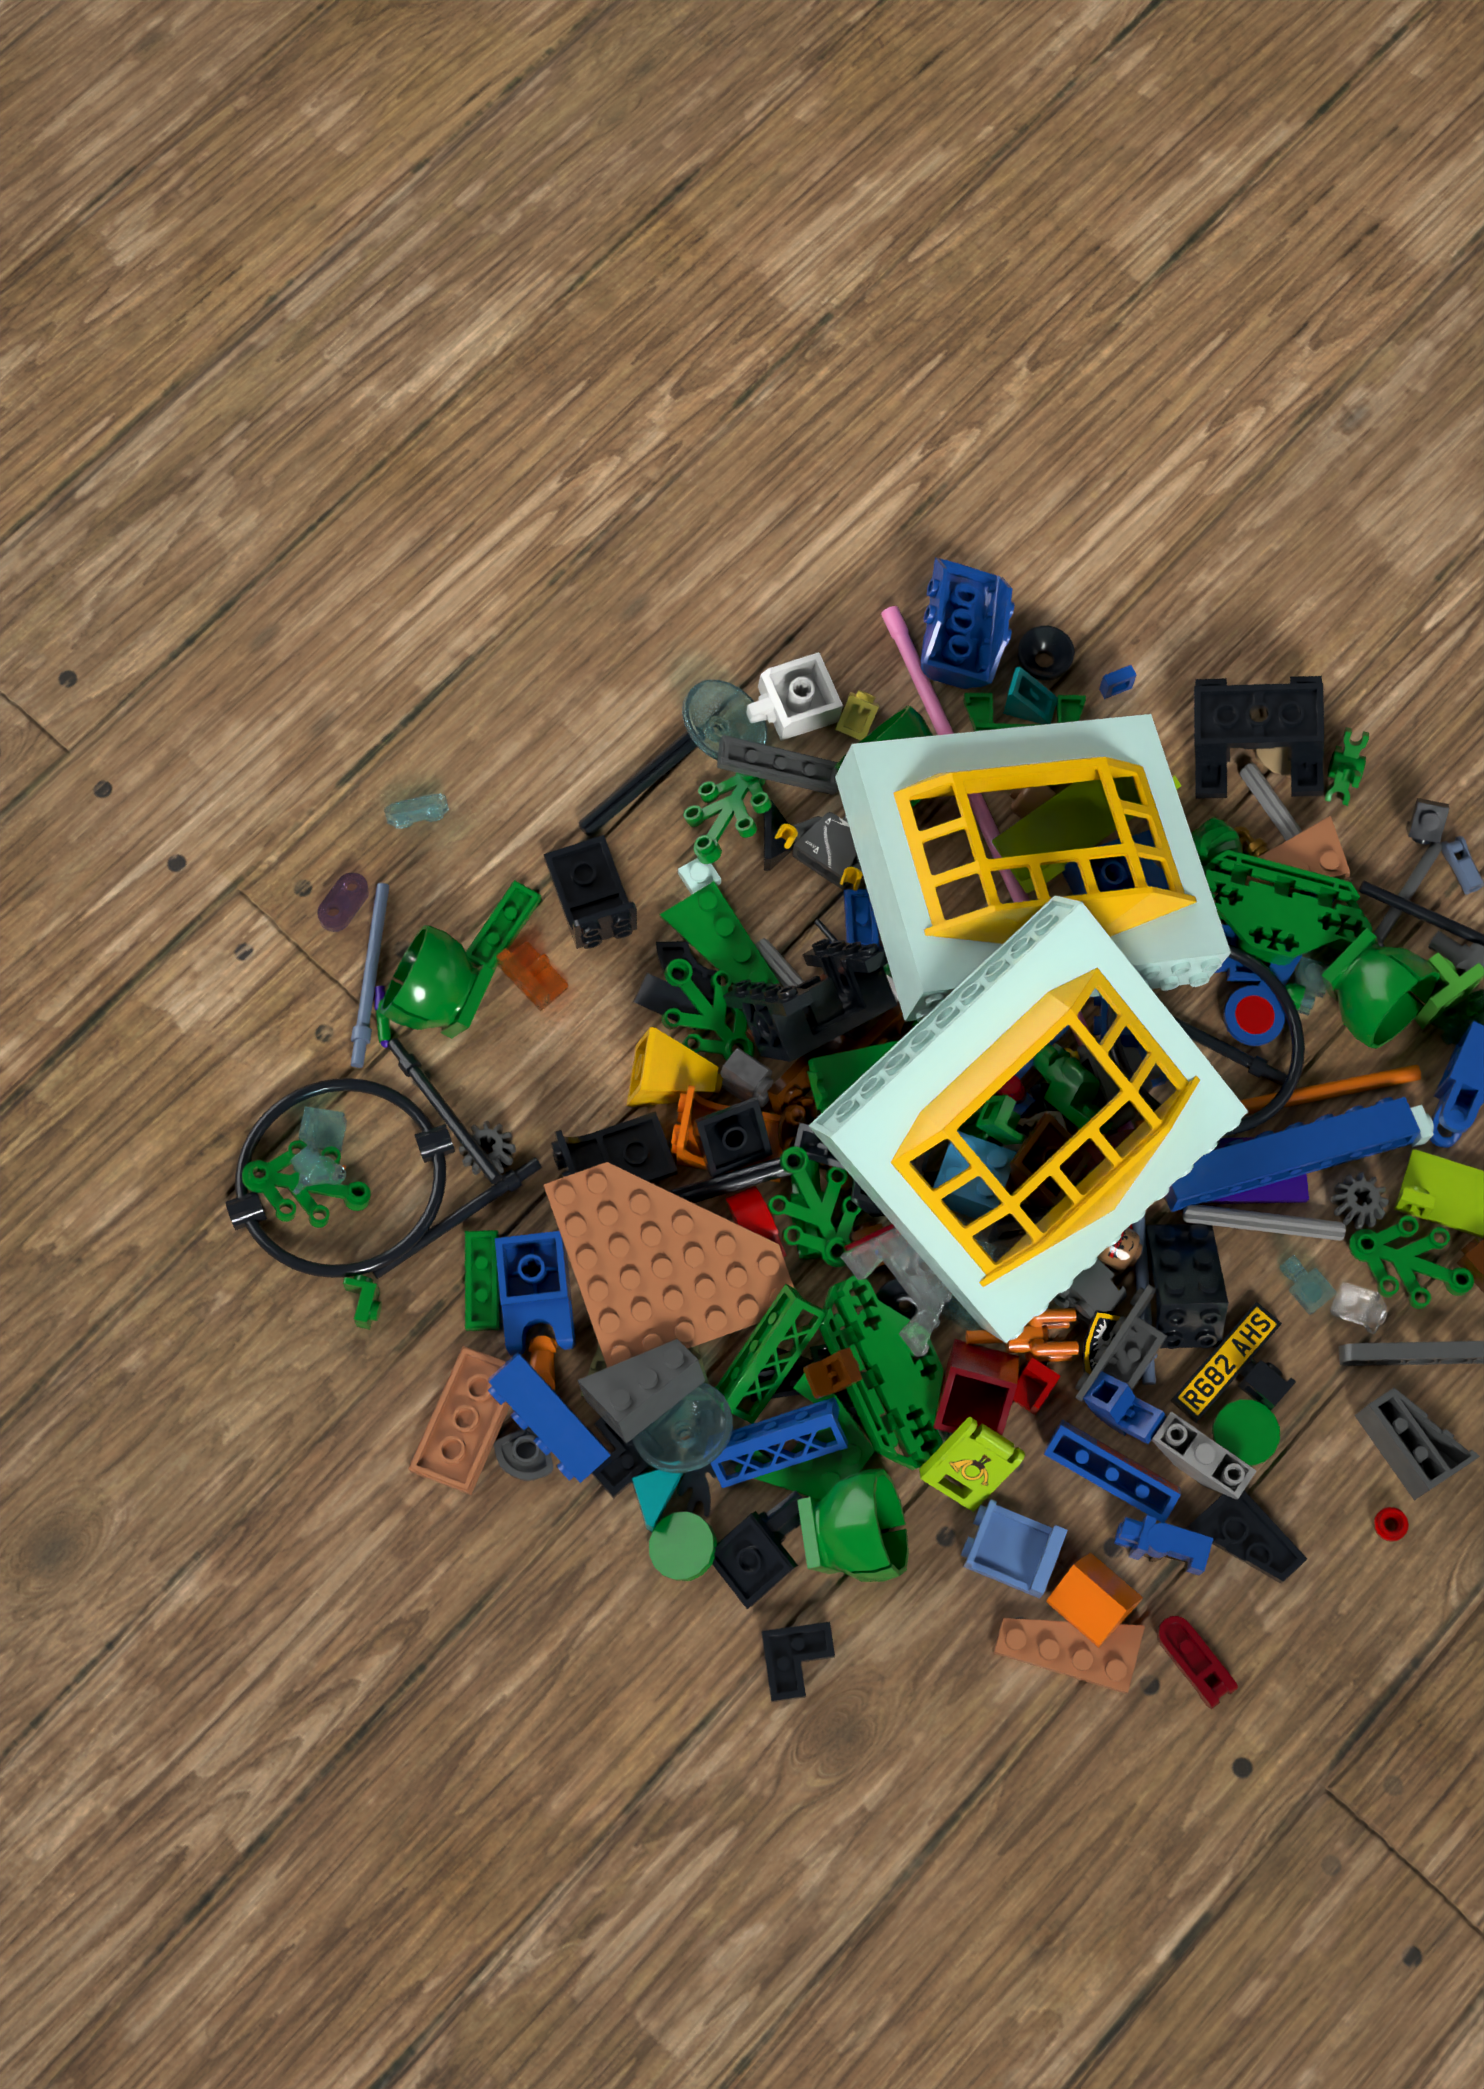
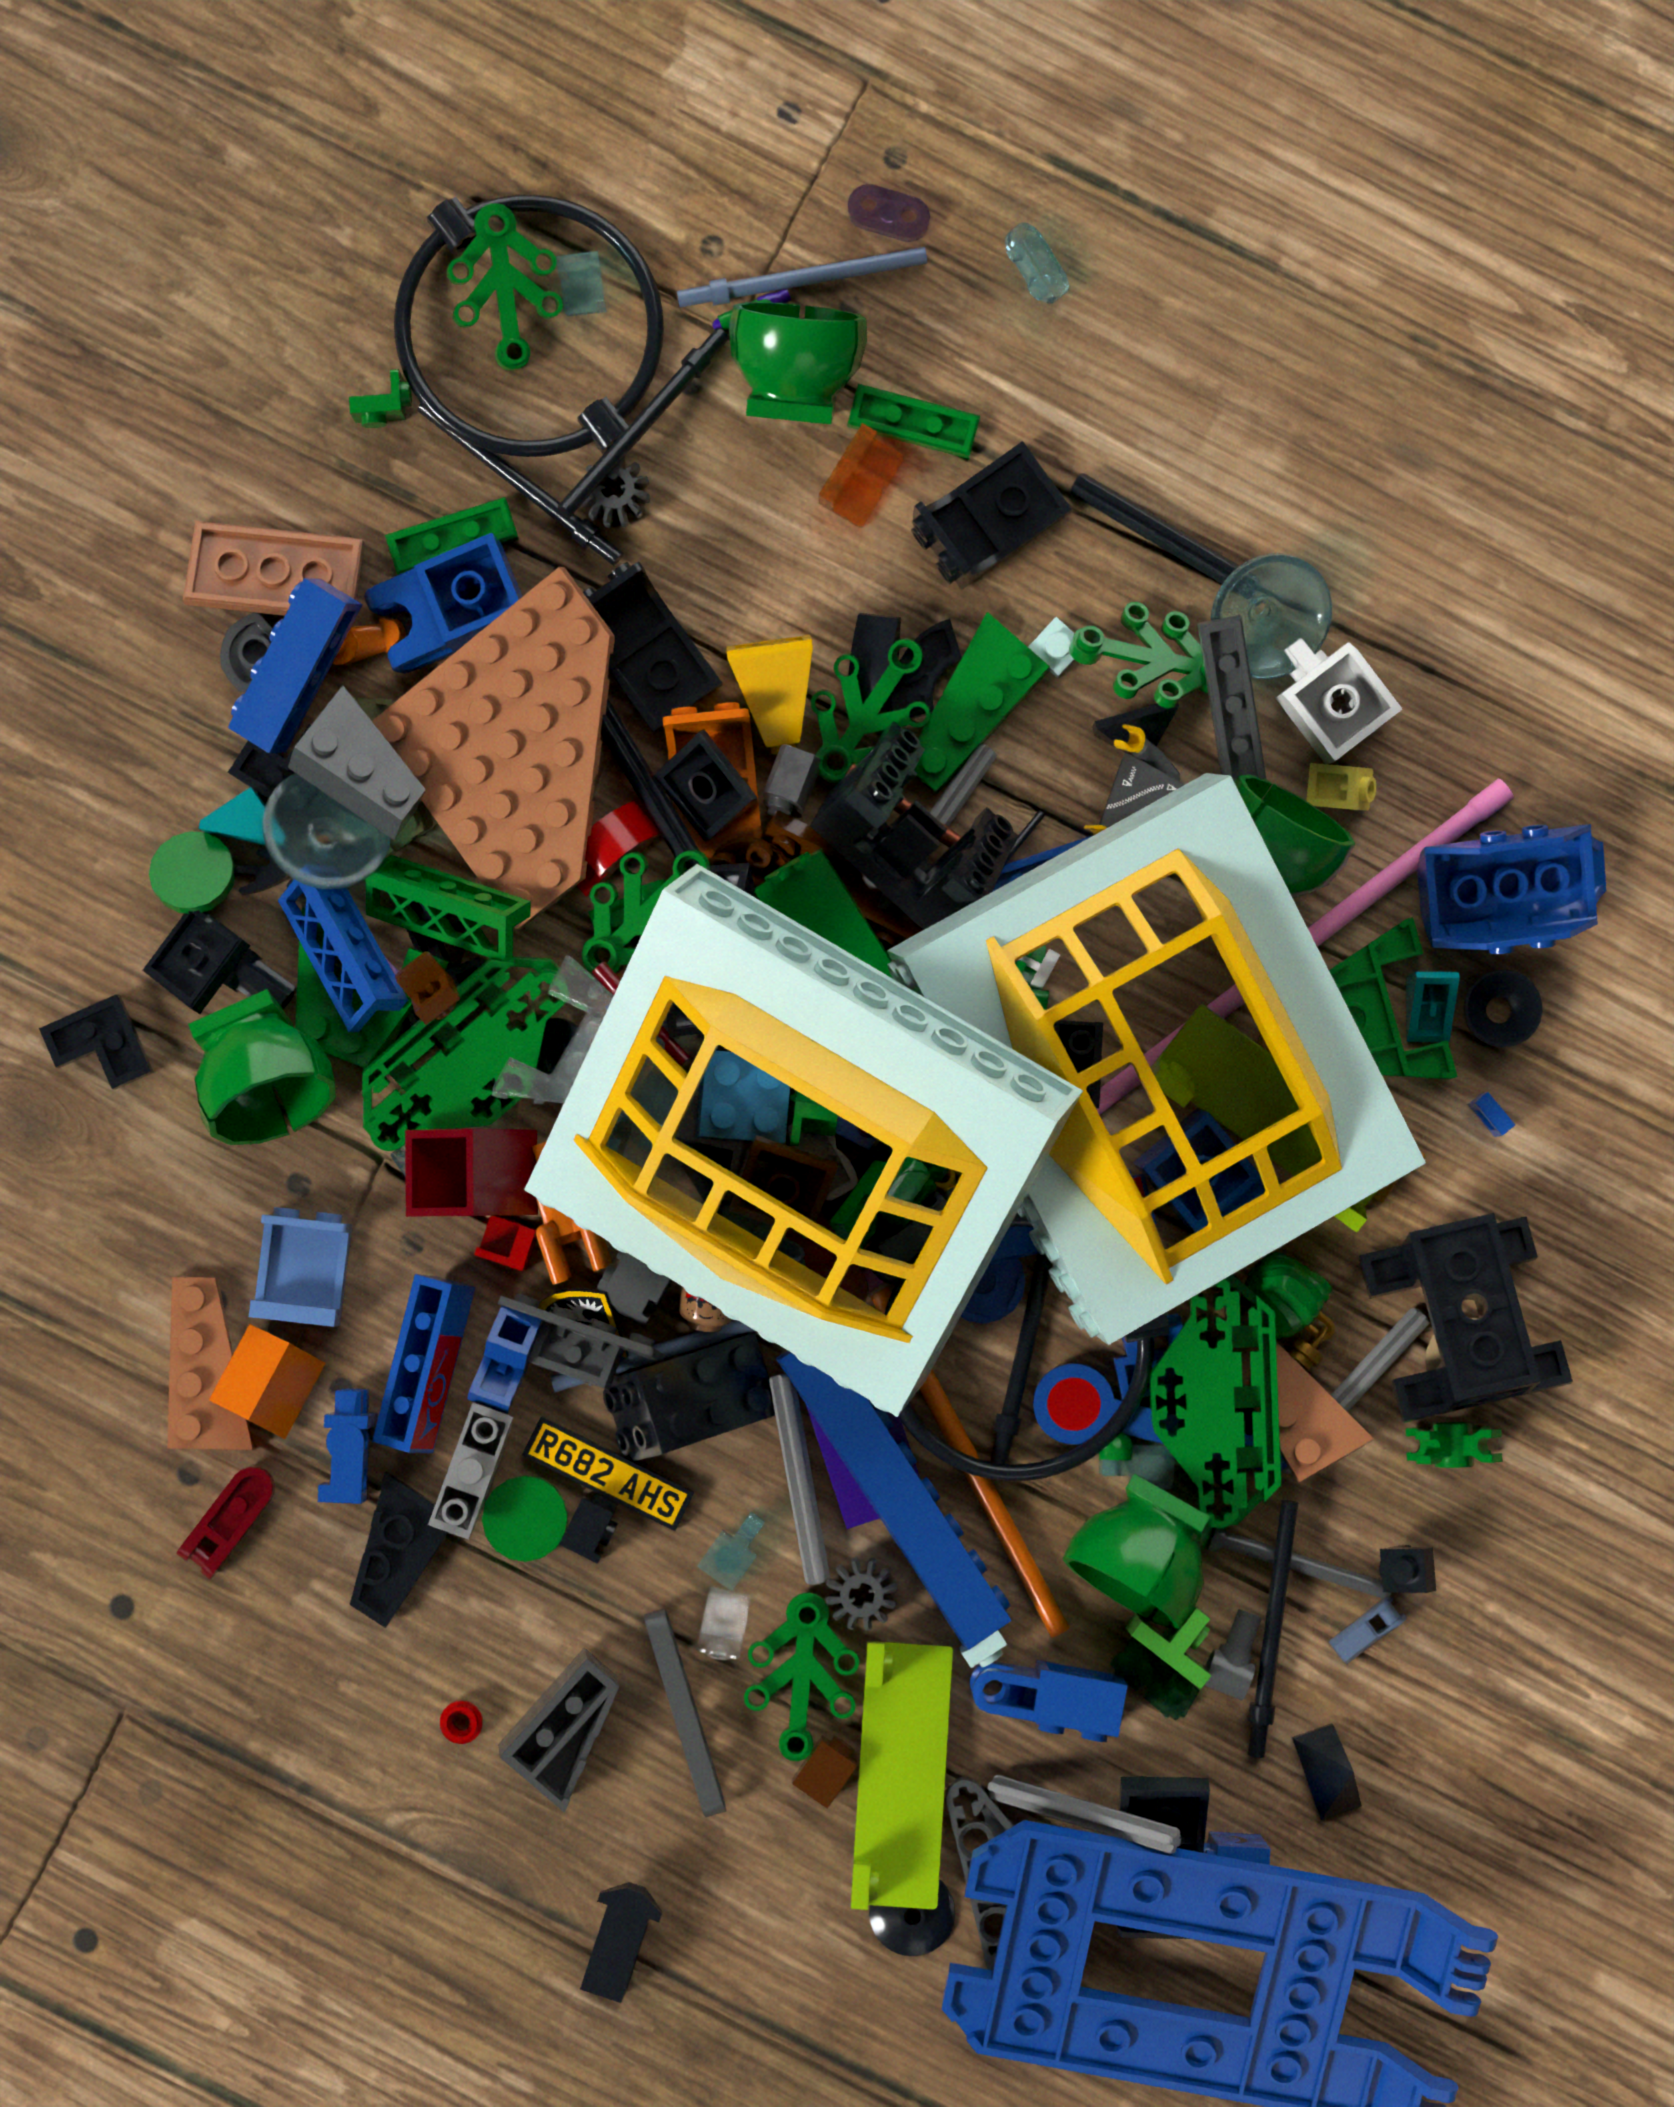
camera: 80 degrees right, 15 degrees up
clear light blue animal [289,1144,346,1195] -> none
lime container [919,1417,1025,1512] -> none

